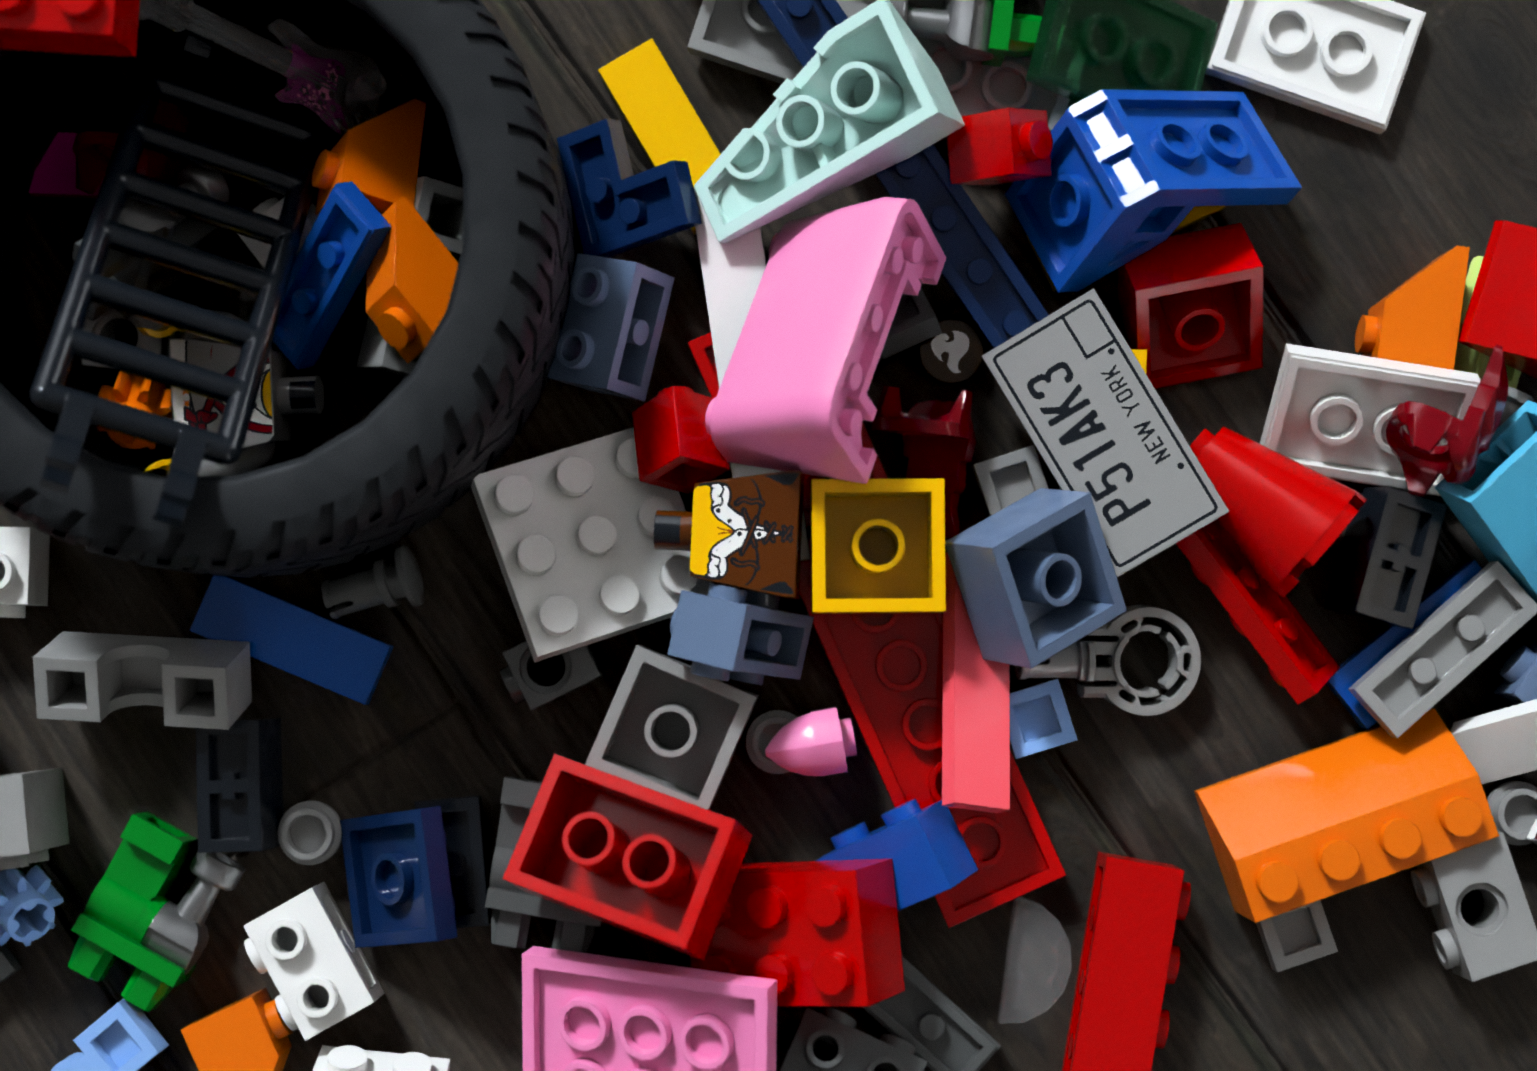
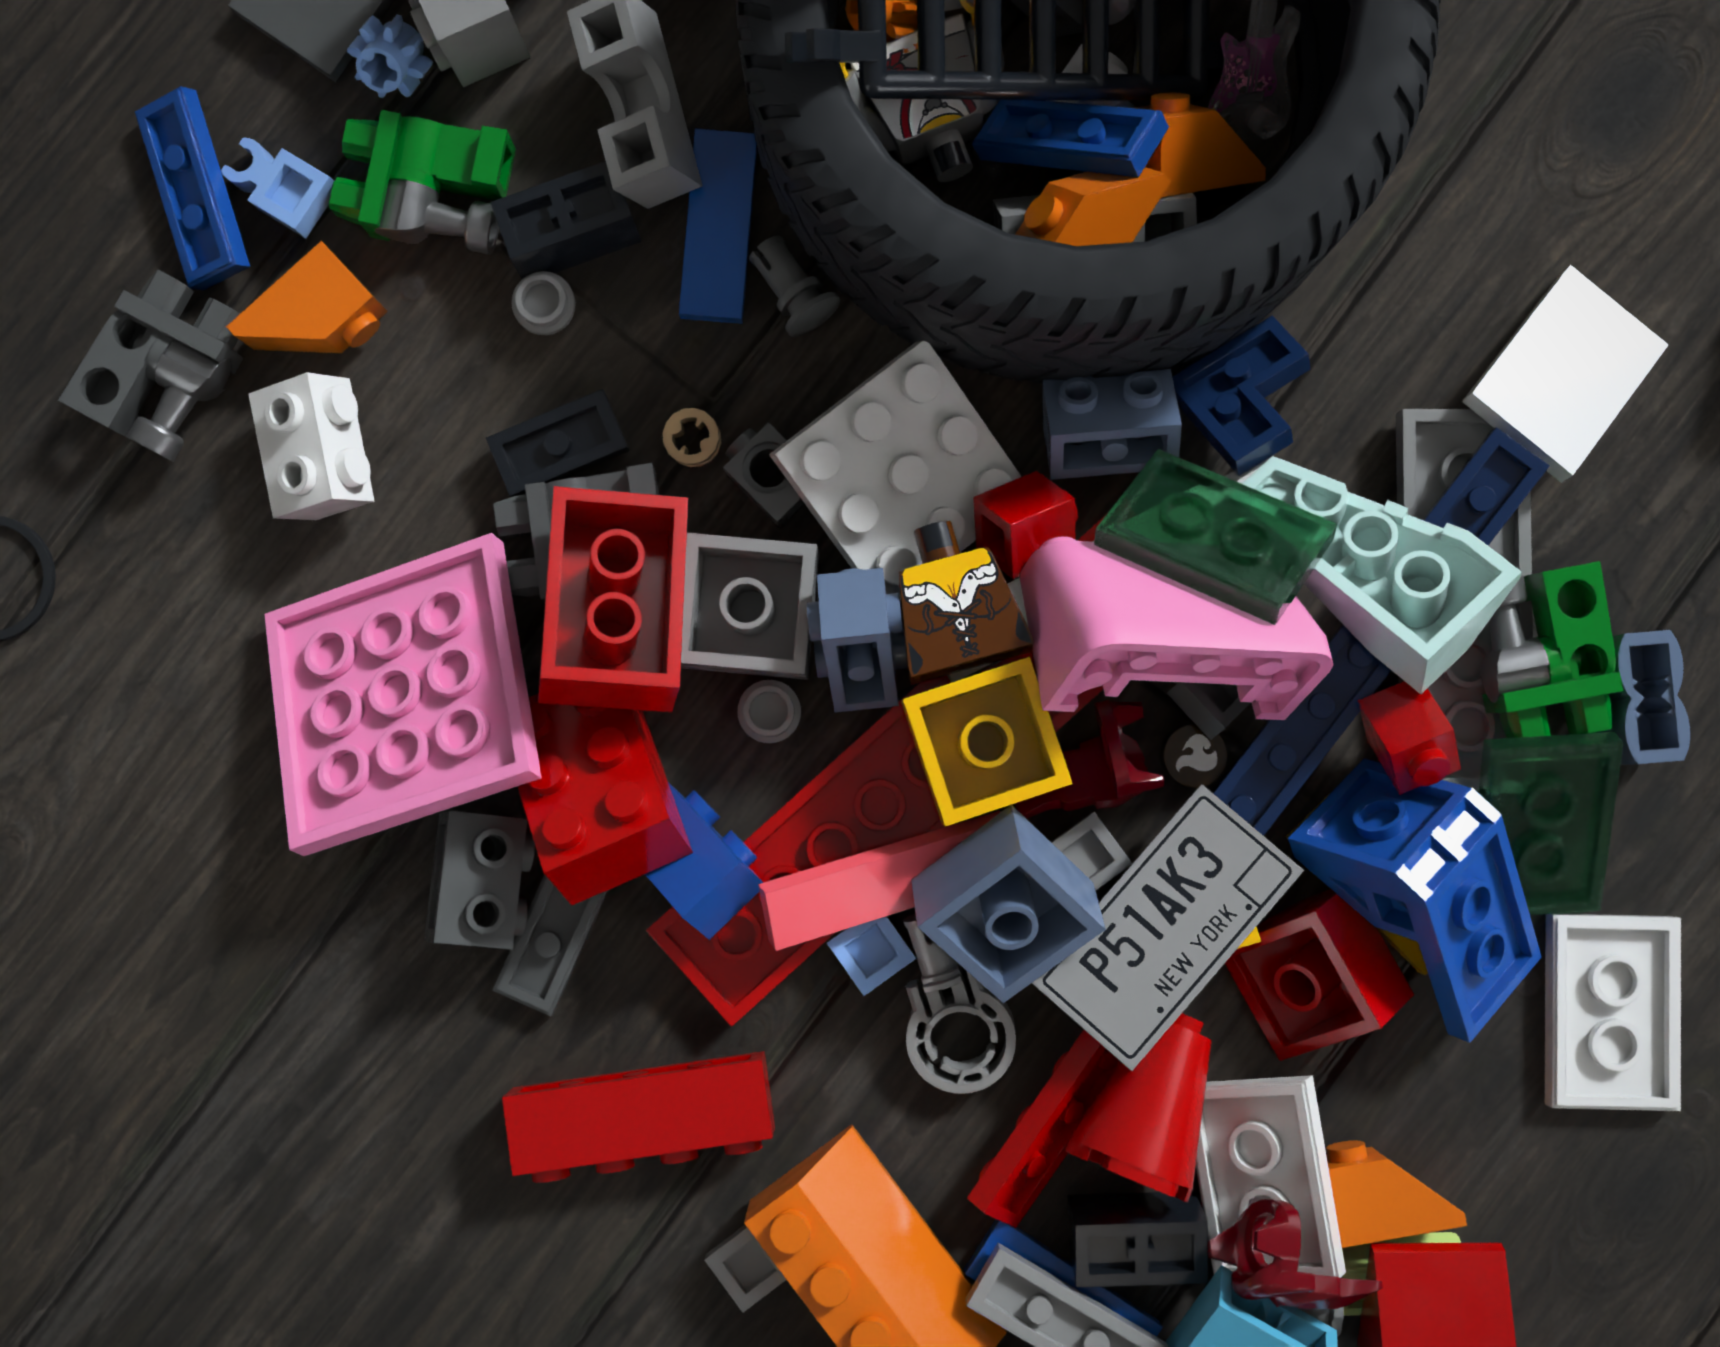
camera: 70 degrees right, 0 degrees up
white brick [243,882,385,1041] -> none
dark blue plate [340,806,458,948] -> none
yellow tile [598,38,721,235] -> none
bright pink plate [765,706,857,776] -> none
clear tile [997,896,1072,1024] -> none
none -> tan bush [663,408,722,467]
none -> clear green tile [1094,449,1337,625]

